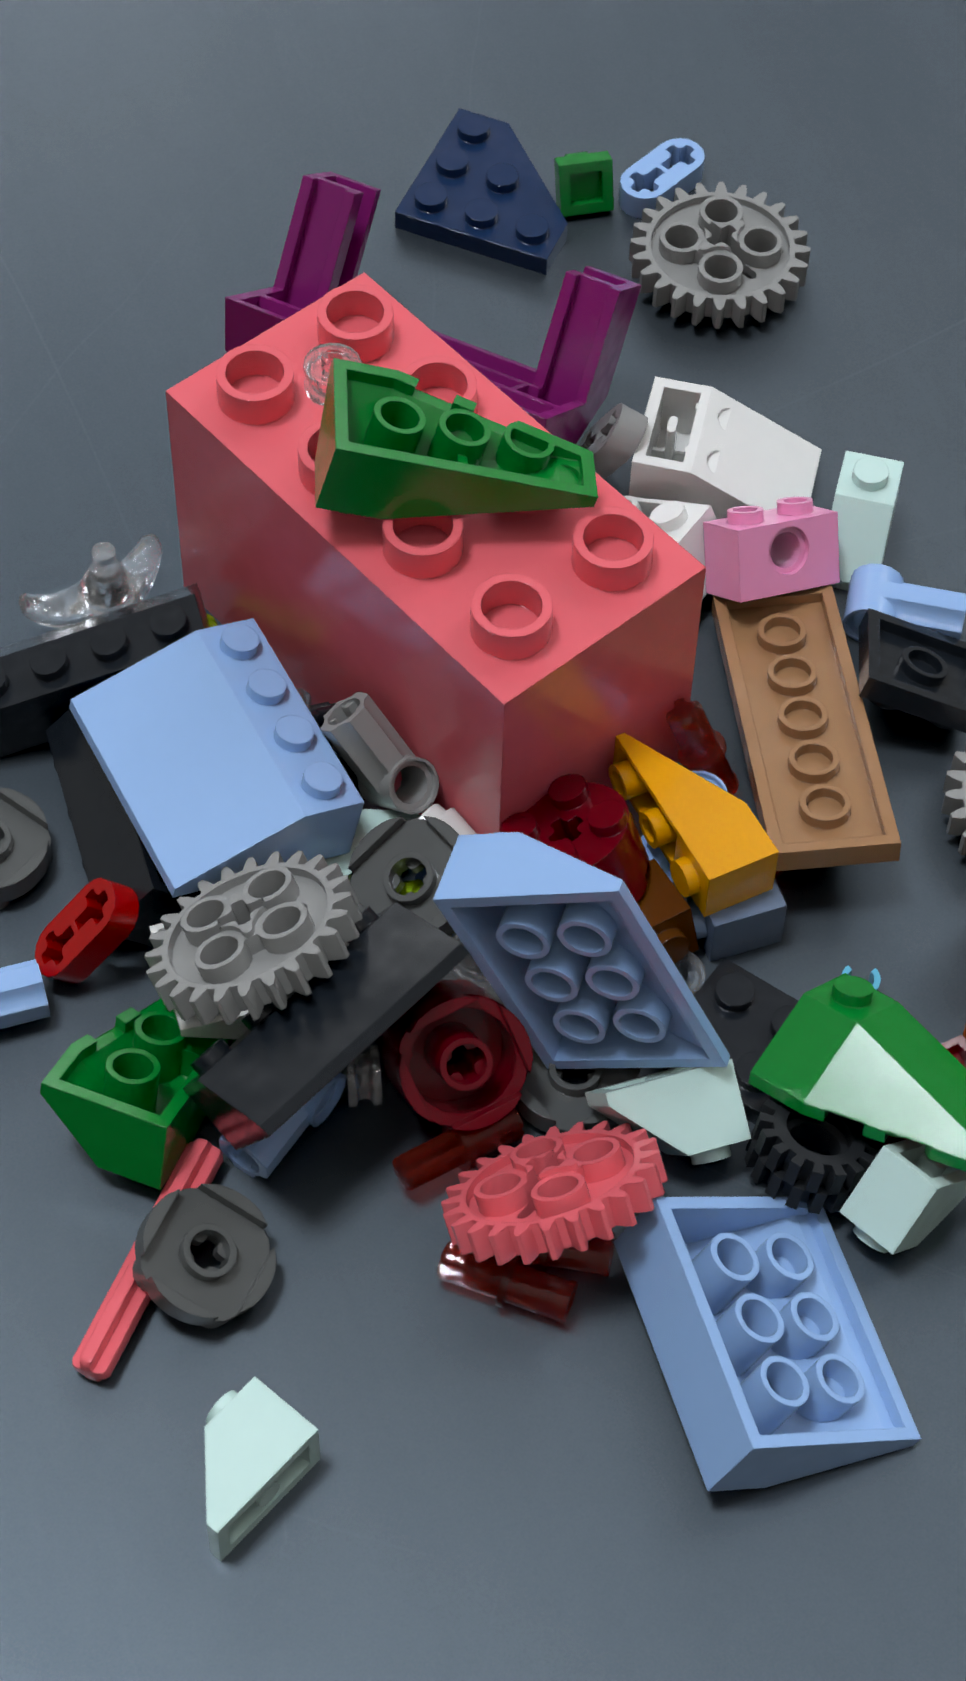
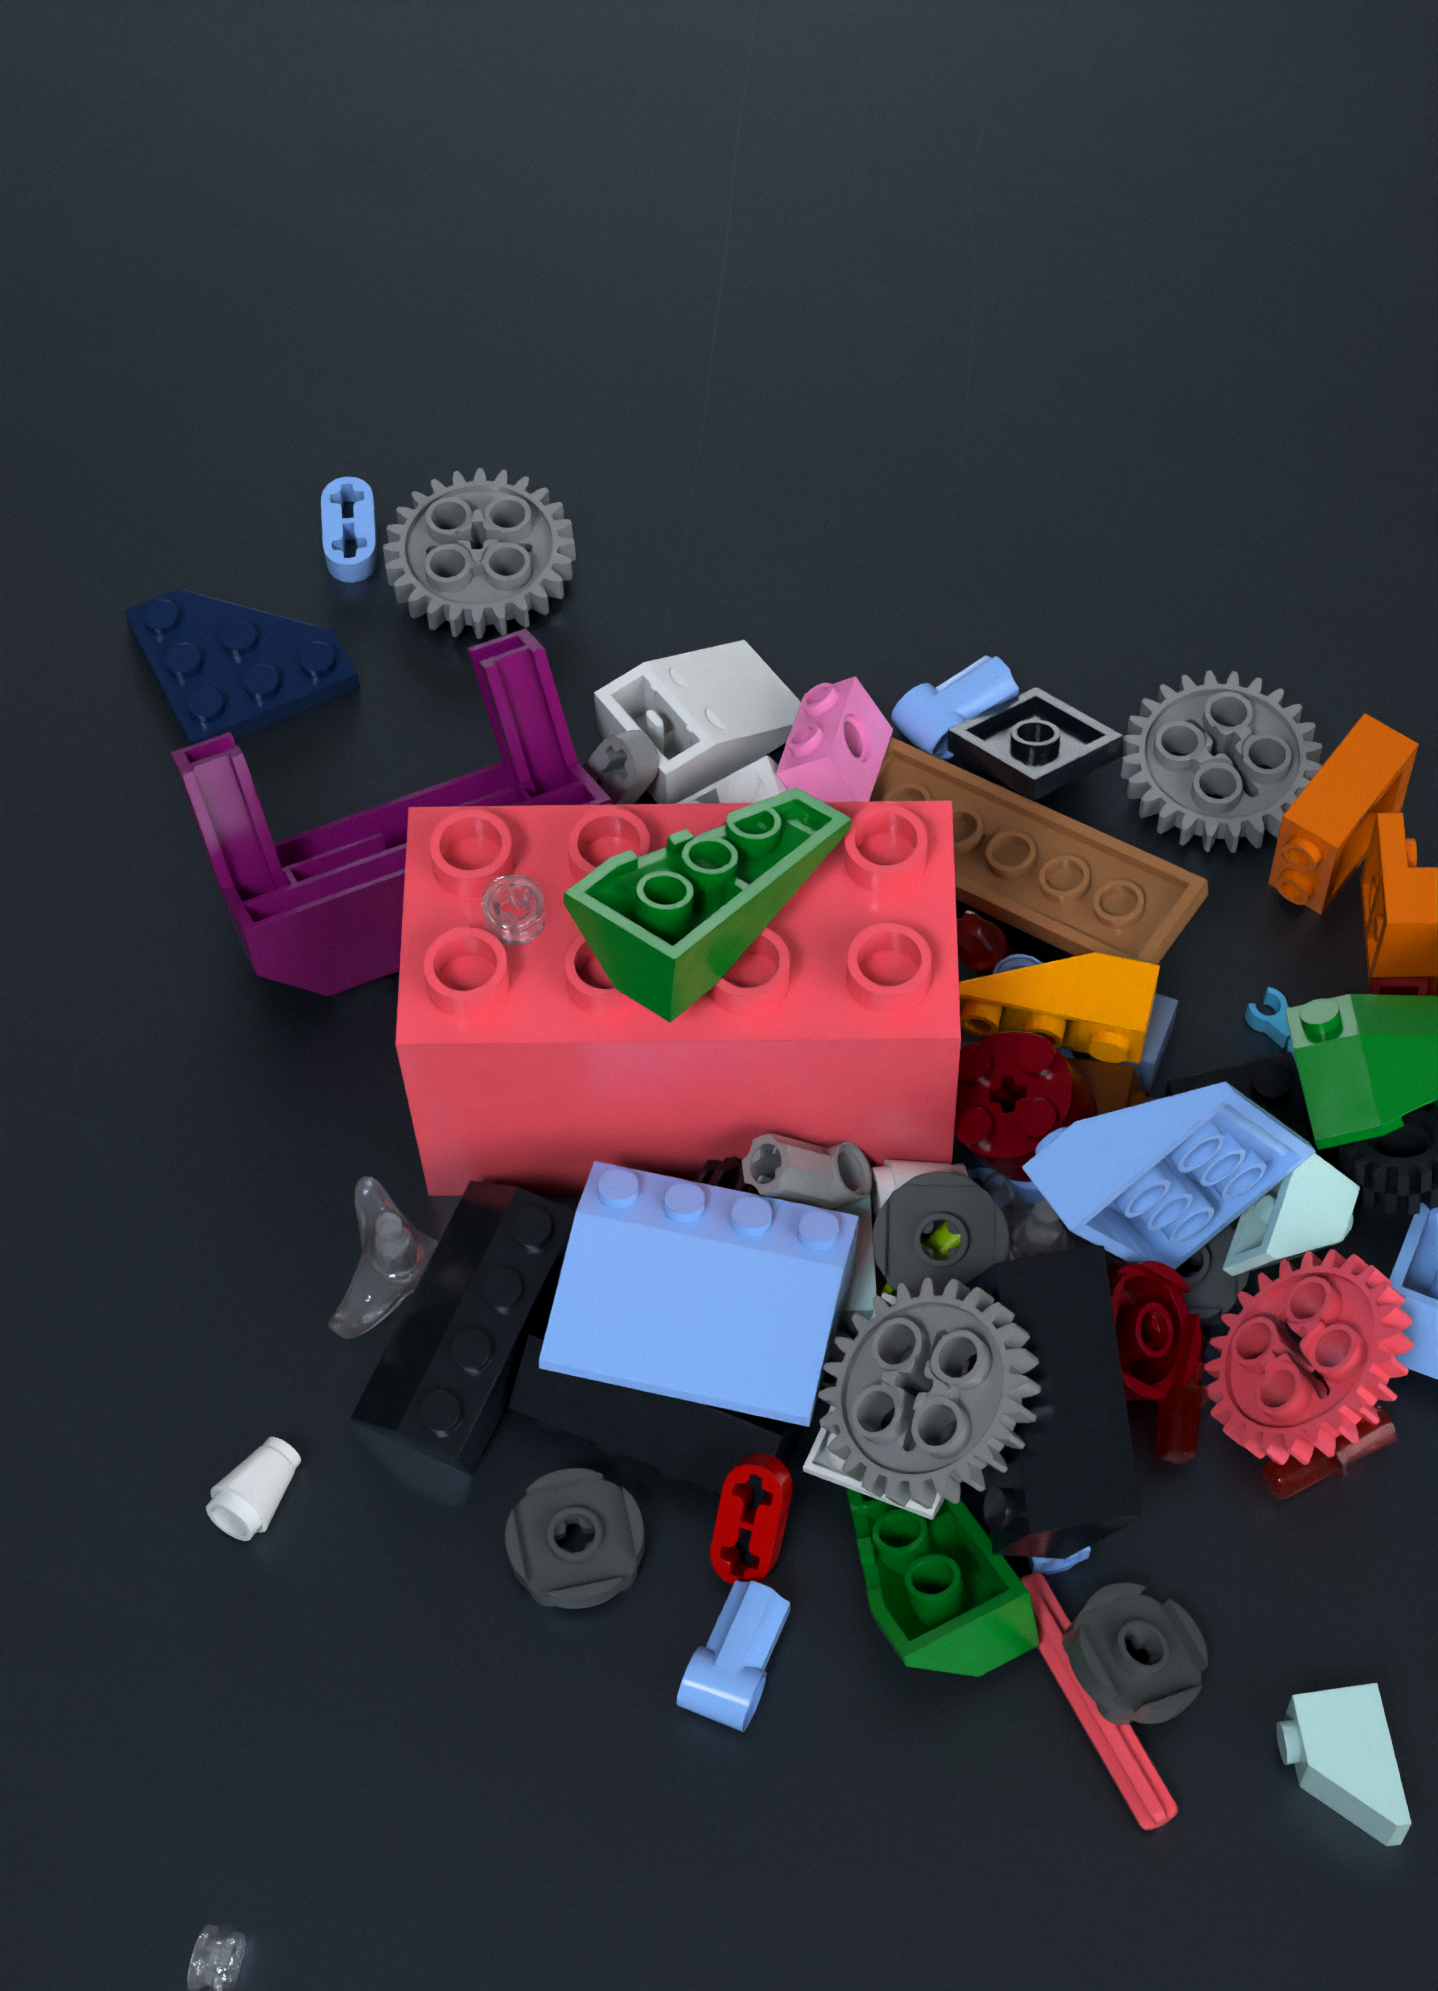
camera: 45 degrees left, 5 degrees up
green tile [554,151,614,217] -> none
light aqua slope [832,450,904,591] -> none

